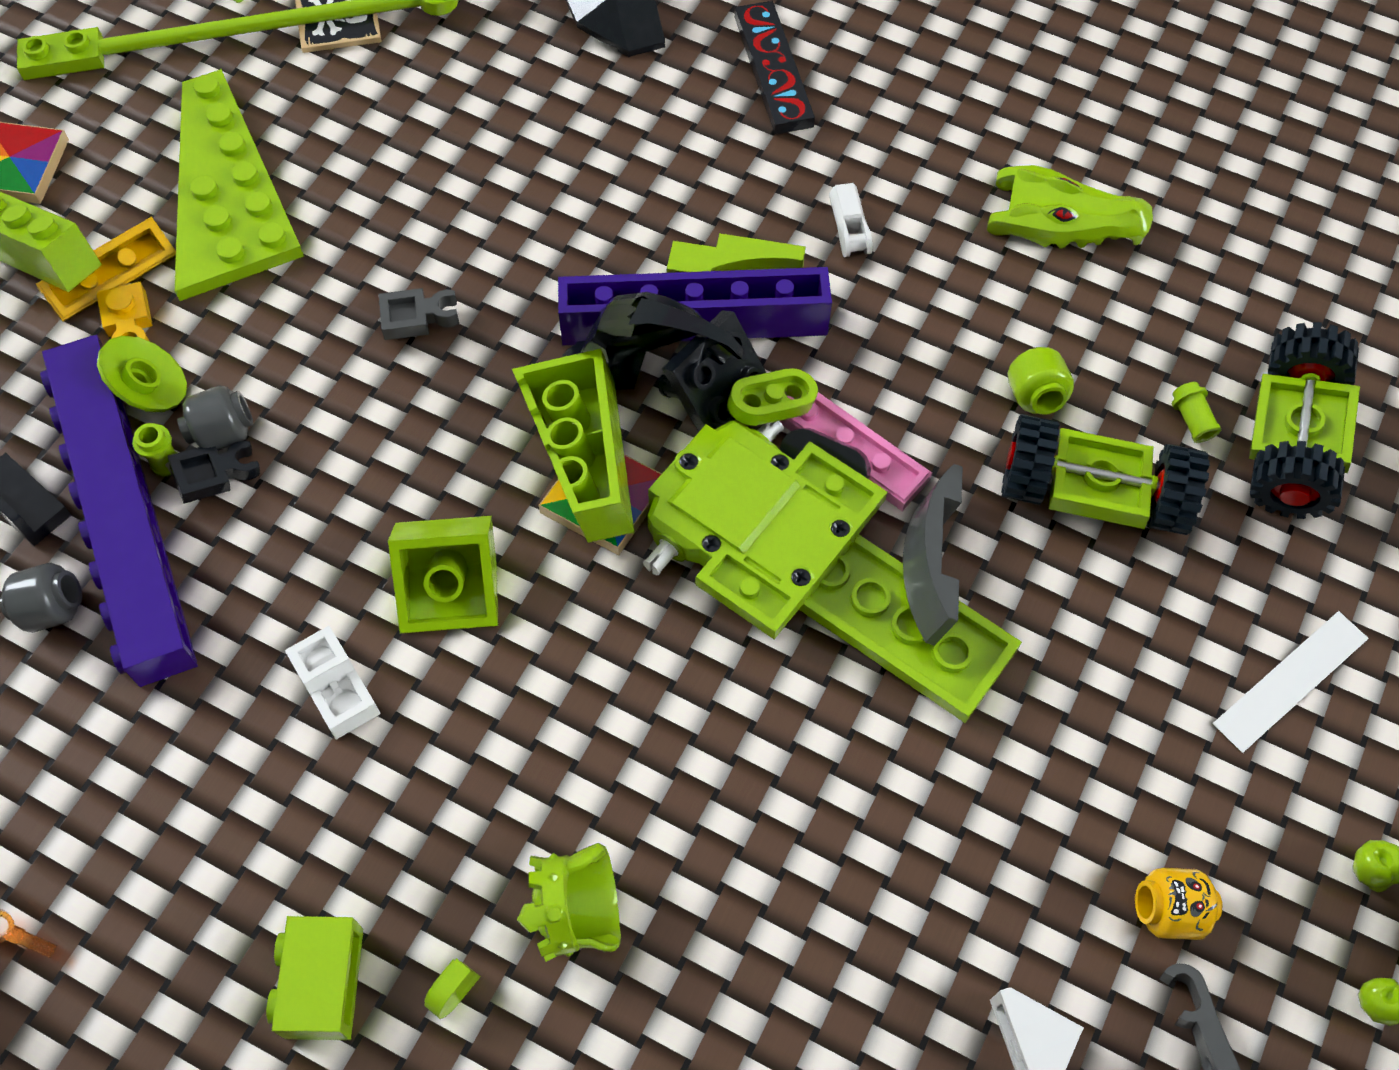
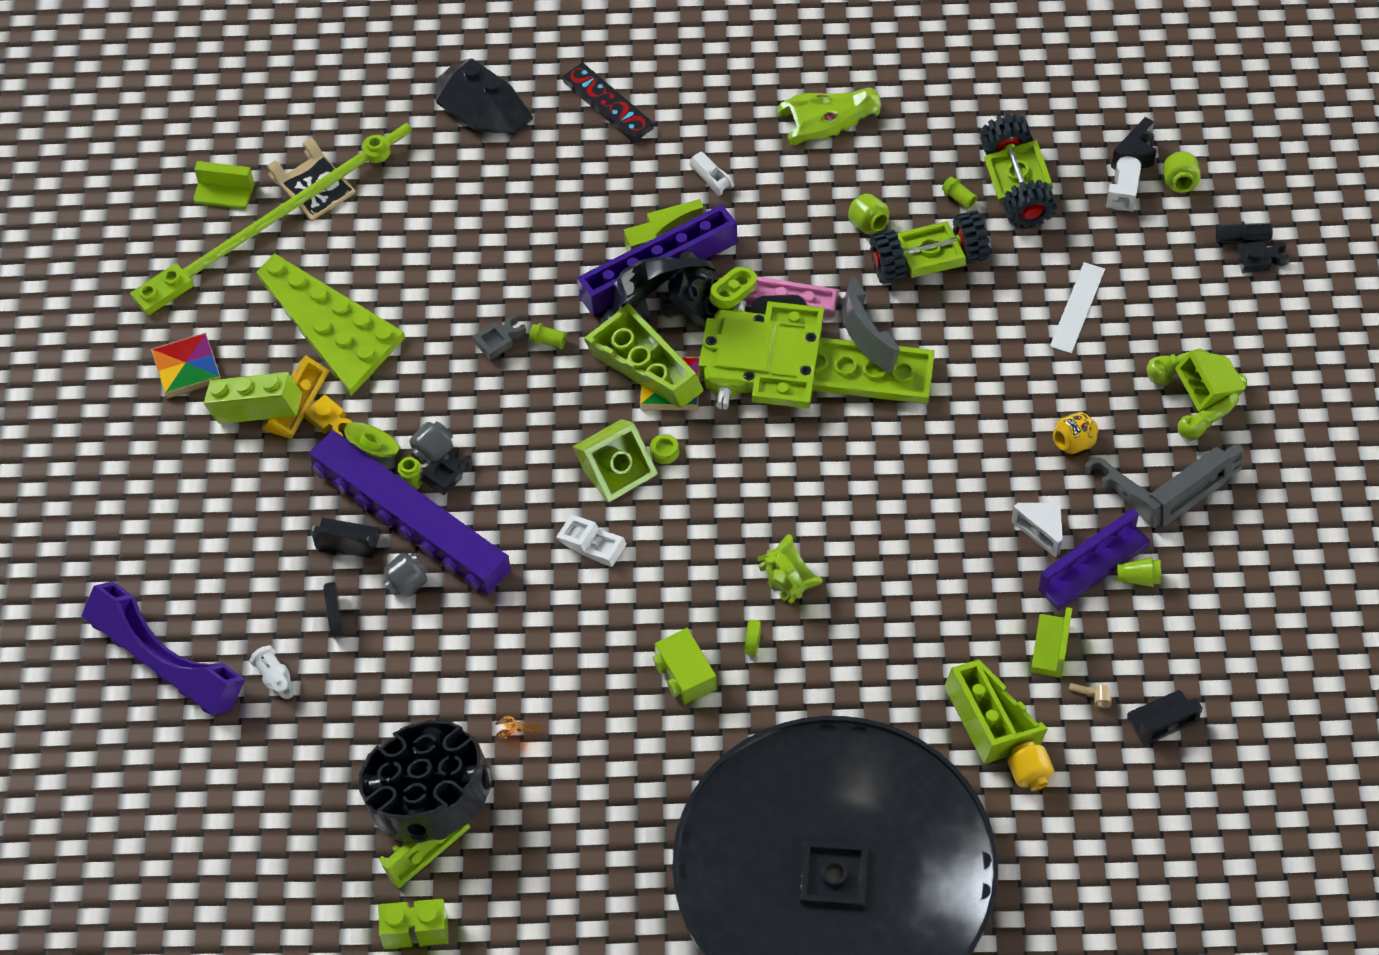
camera: 25 degrees left, 5 degrees down
none -> lime pin [529,323,567,349]
none -> lime tile [650,434,679,464]

